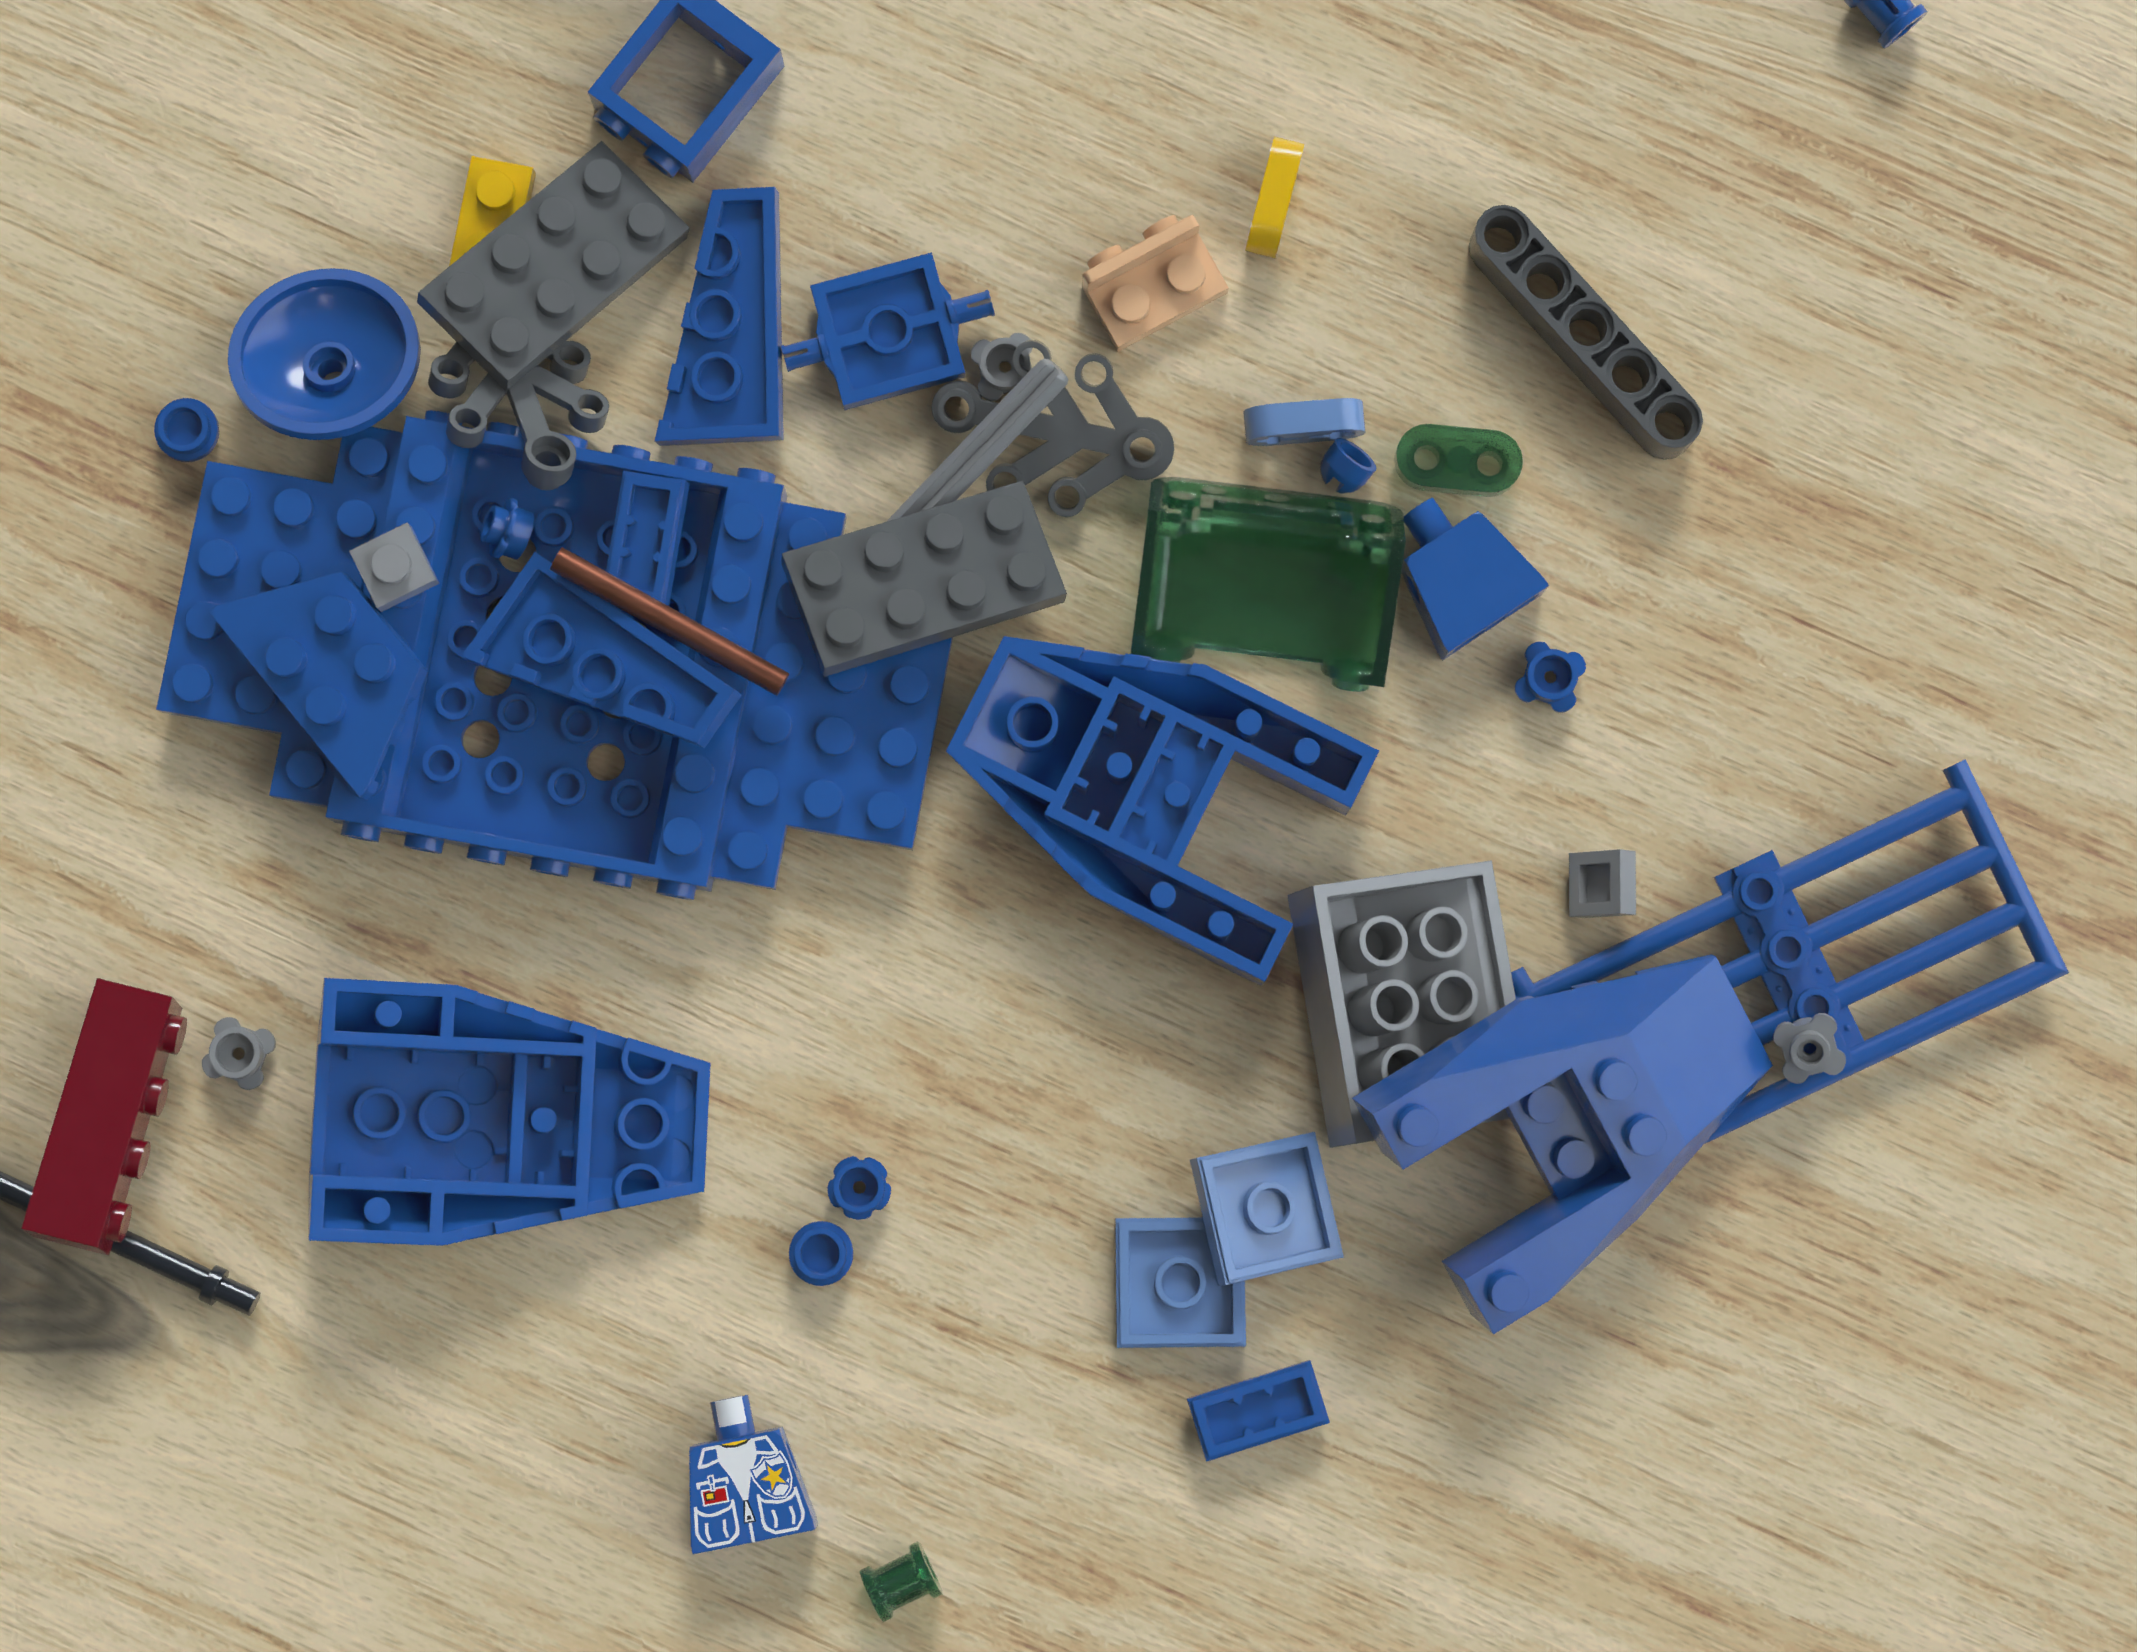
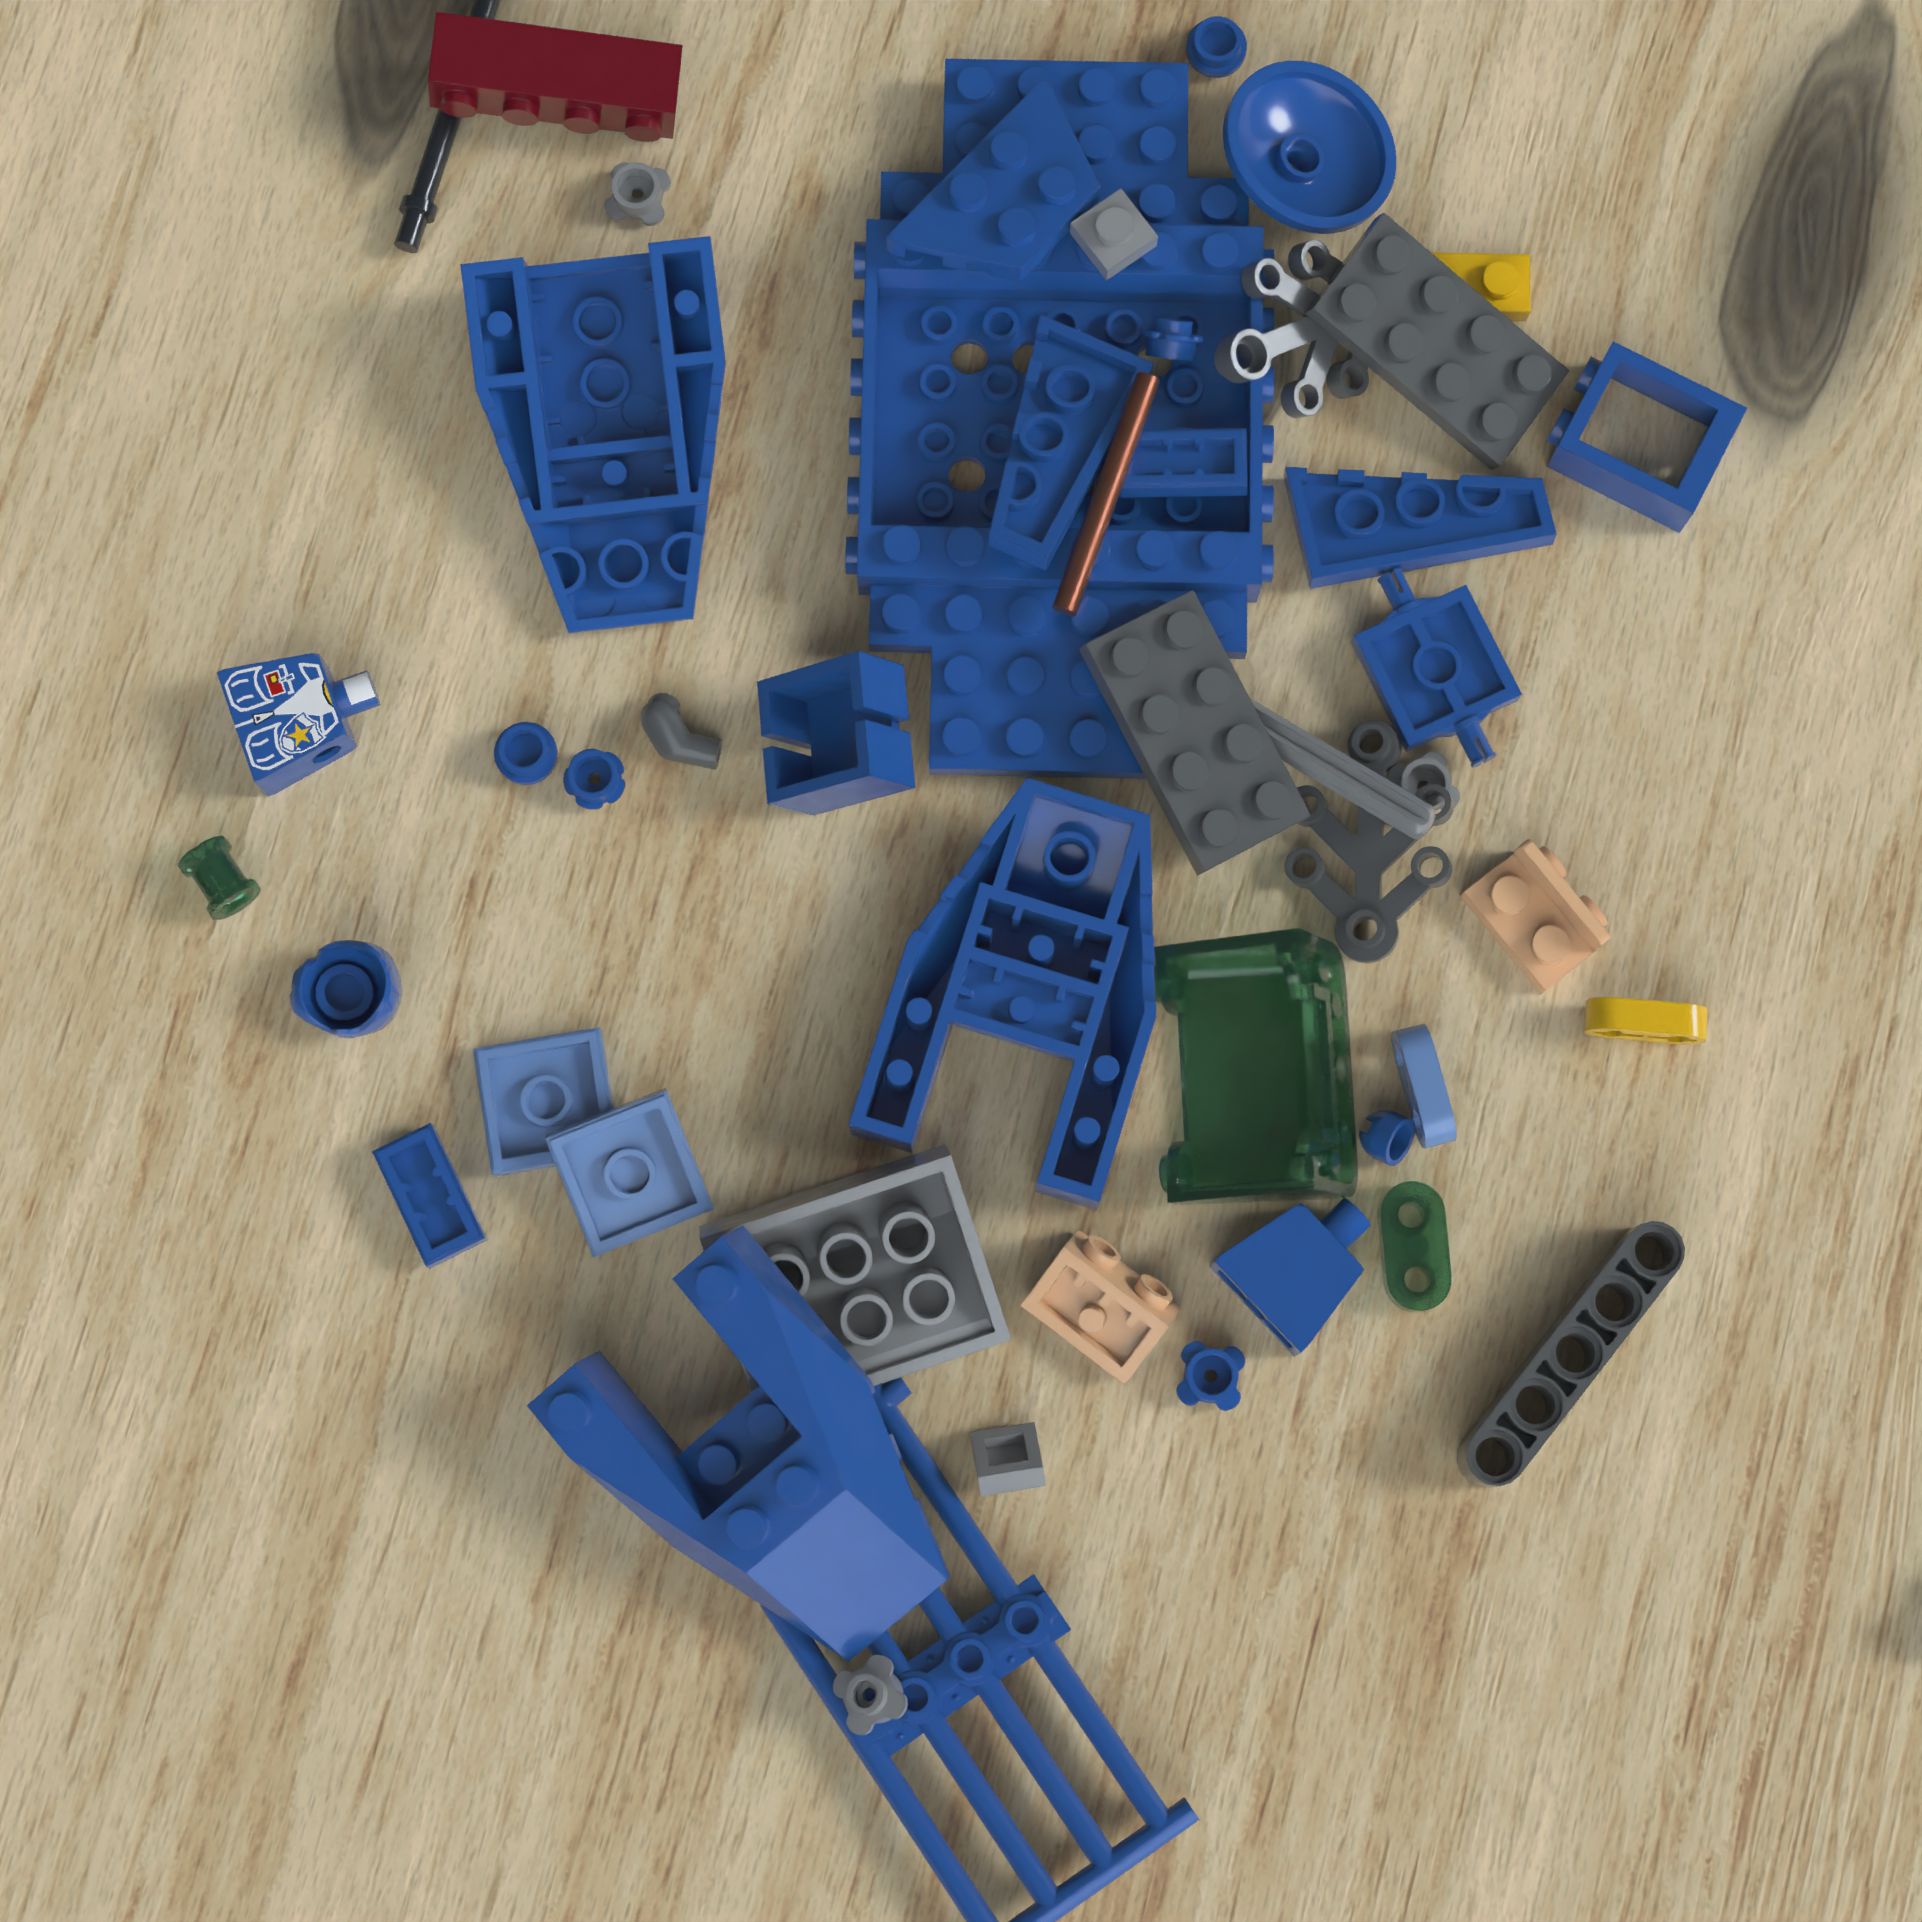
camera: 85 degrees right, 5 degrees down
none -> blue hair [290,940,402,1038]
none -> dark grey arm [641,693,722,770]
none -> blue piece [757,651,915,816]
none -> light nougat bracket [1021,1231,1181,1385]

